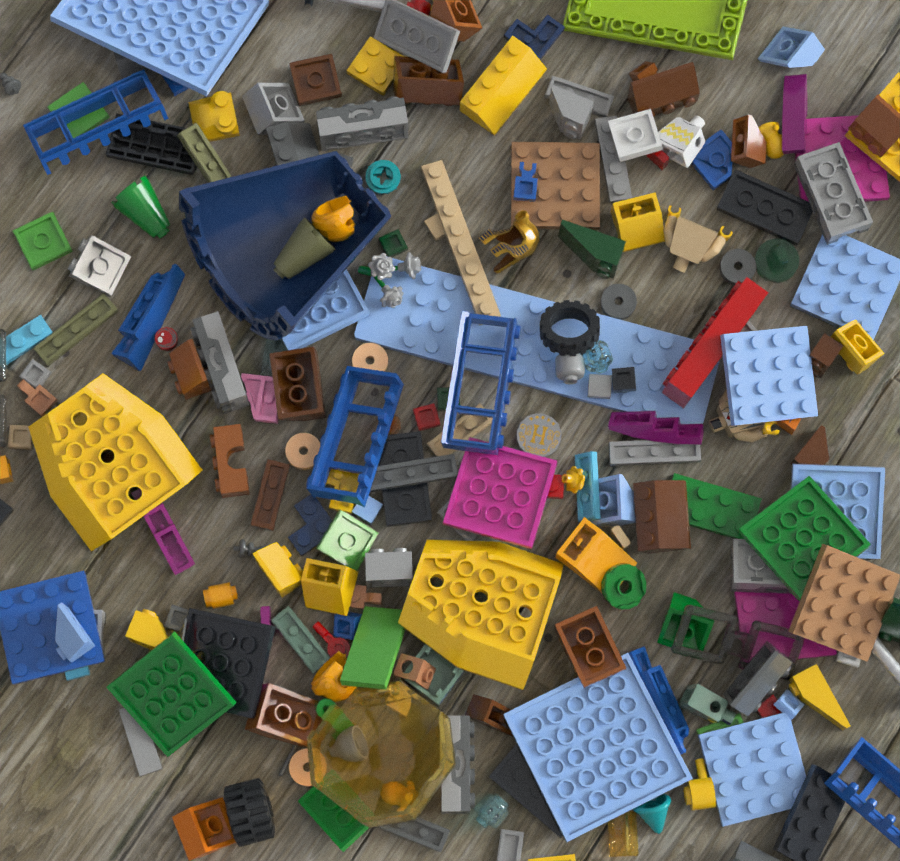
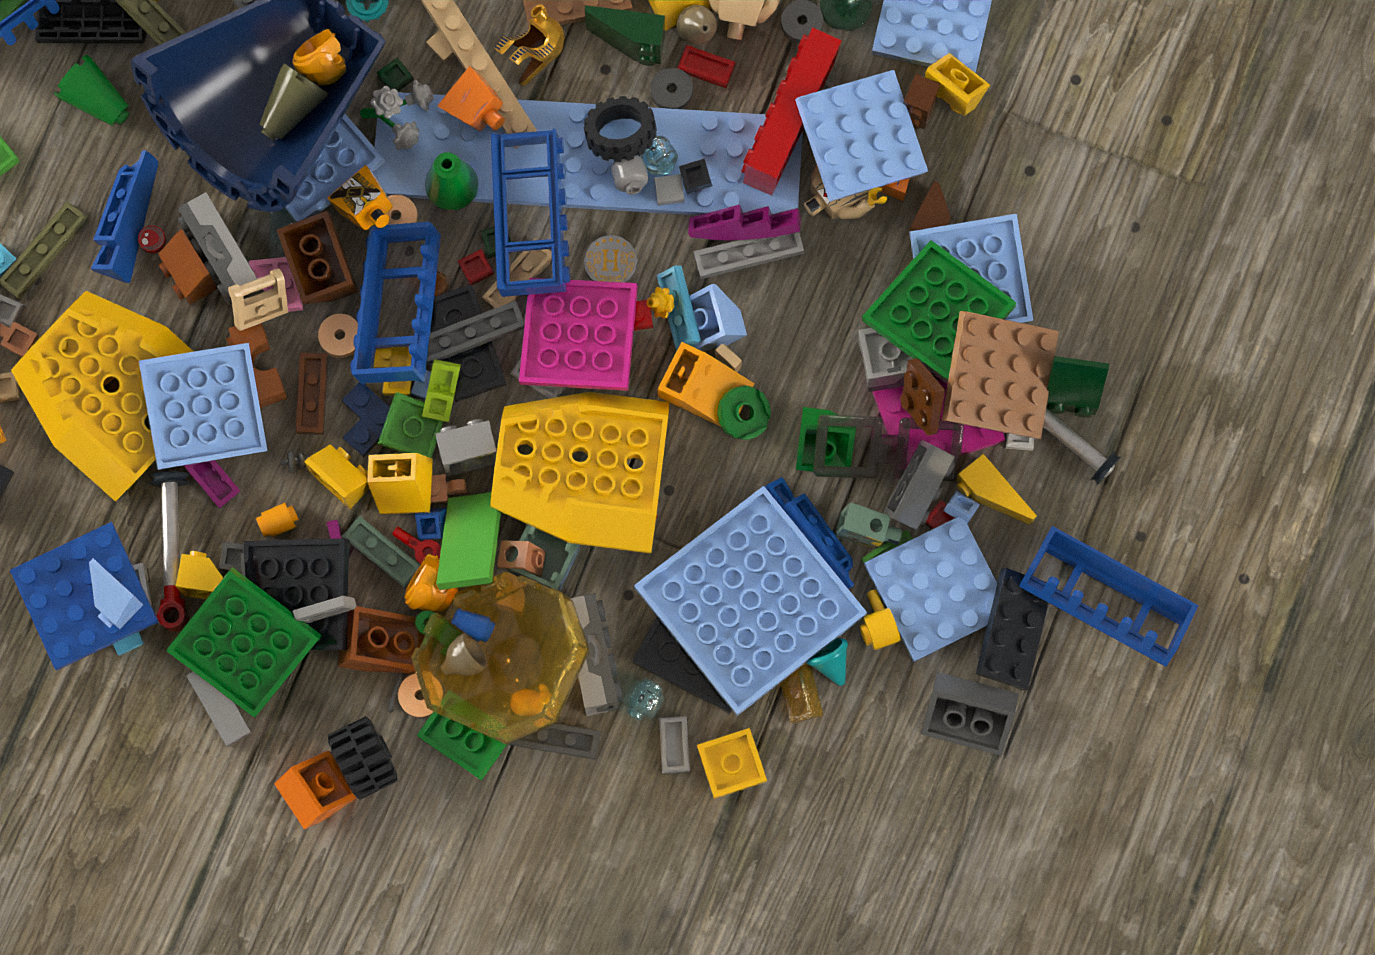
camera: 10 degrees left, 0 degrees up
plate [68,235,131,296] -> none
reddish brown slope [465,694,513,737] -> none
dark orange slope [555,606,626,688] -> none
reddish brown slope [633,480,691,554] -> none
green plate [672,473,762,539] -> none
none -> light blue plate [139,343,267,470]
none -> piece [149,472,190,632]
none -> tan plate [228,268,288,331]
none -> light grey tile [293,596,356,623]
none -> torso [327,165,393,230]
none -> lime slope [422,359,460,422]
none -> green cone [425,152,478,211]
none -> orange torso [437,66,505,131]
none -> blue cone [451,608,495,643]
none -> dark tan helmet [677,5,717,45]
none -> red tile [677,45,736,89]
none -> reddish brown plate [900,358,945,436]

